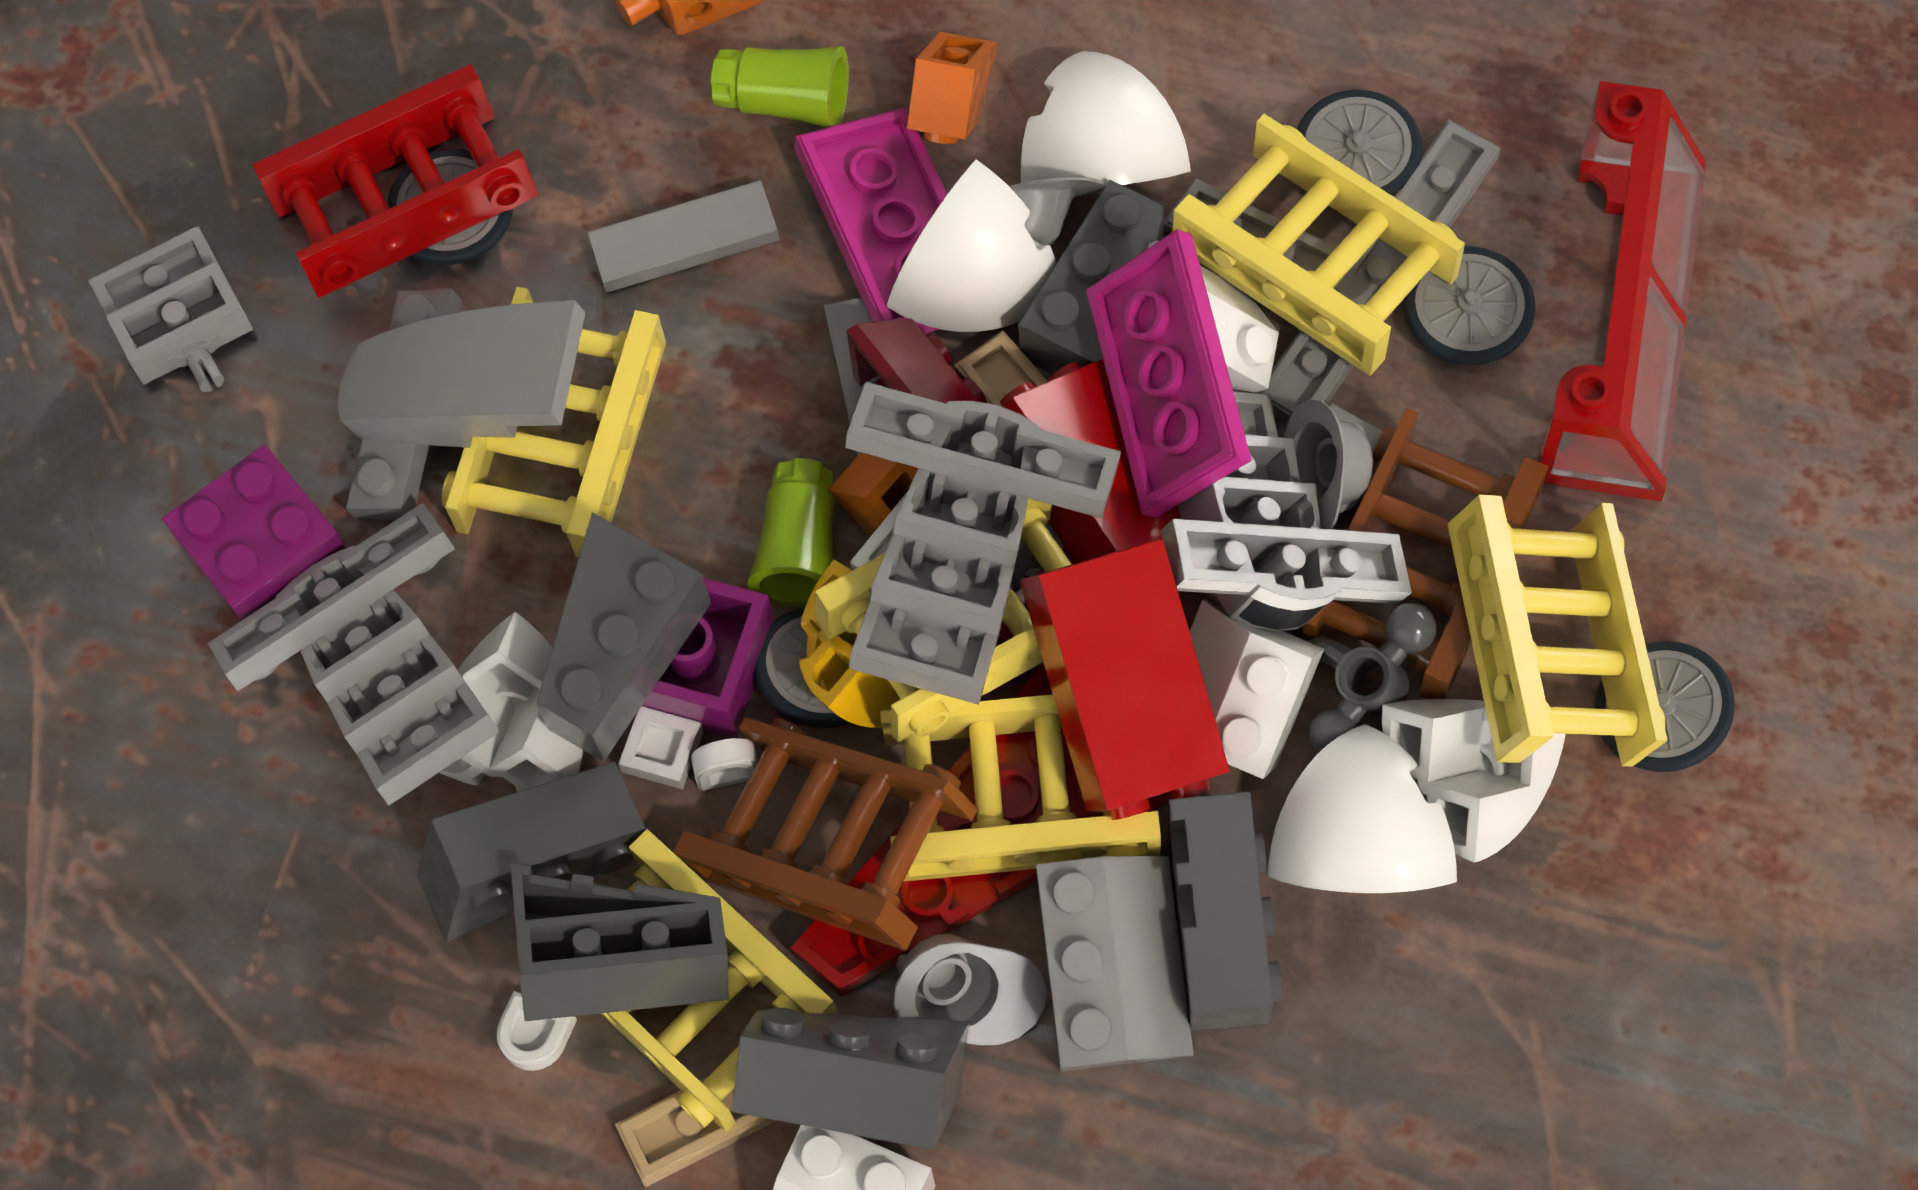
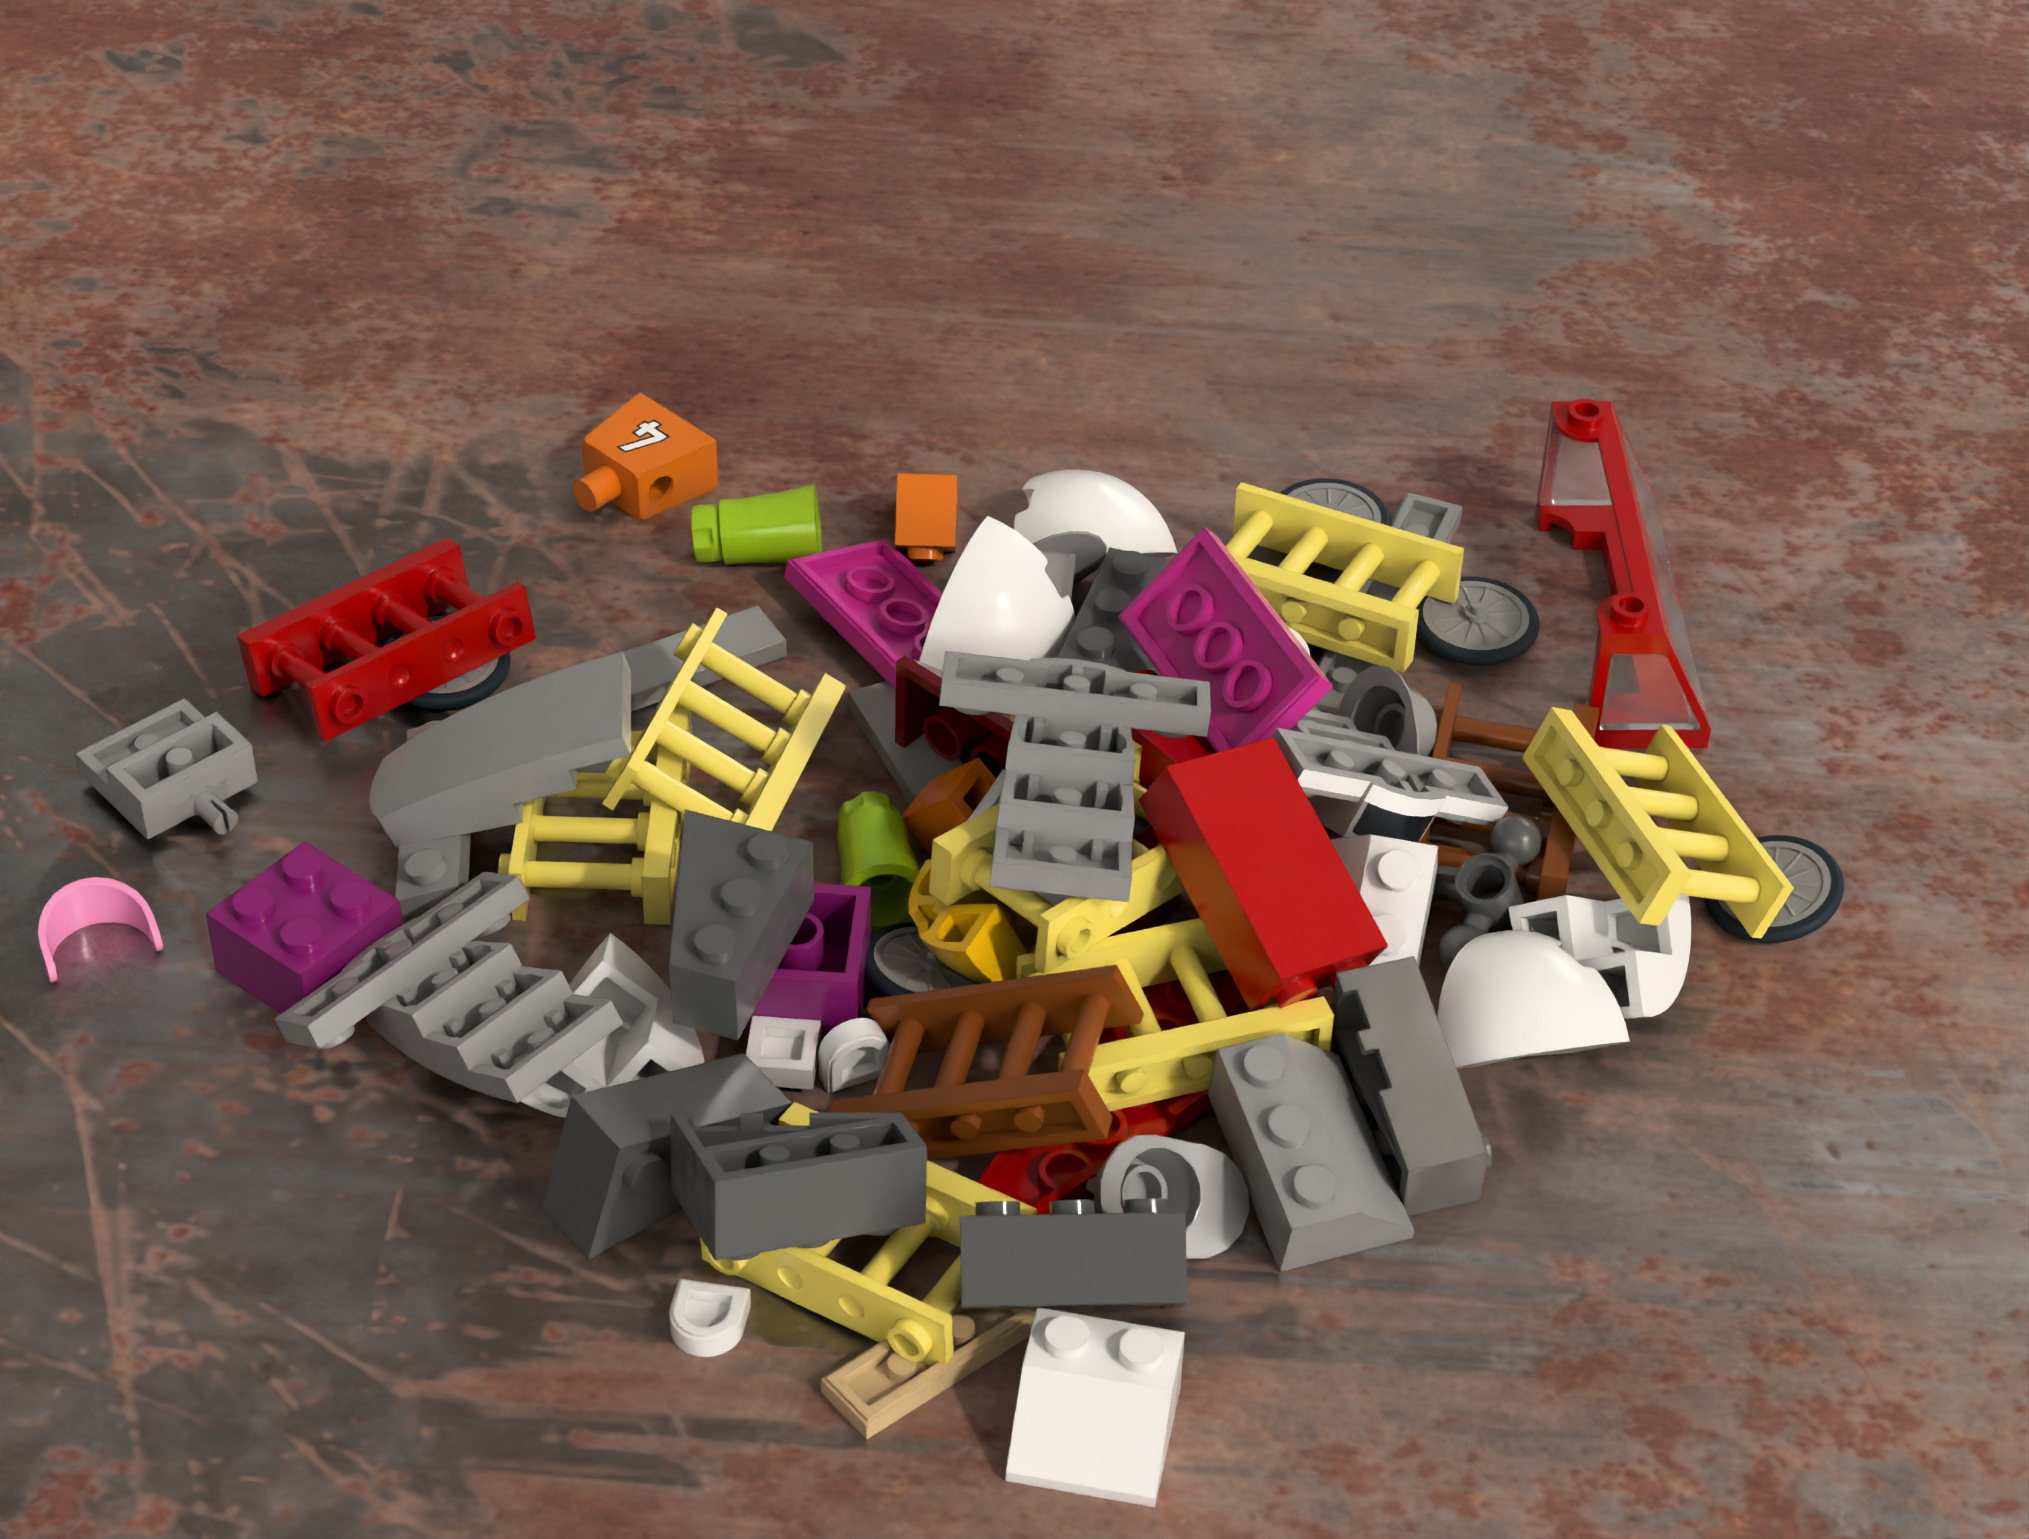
camera: 20 degrees left, 25 degrees down
none -> bright pink helmet [38,877,163,983]
none -> light yellow fence [602,608,846,831]

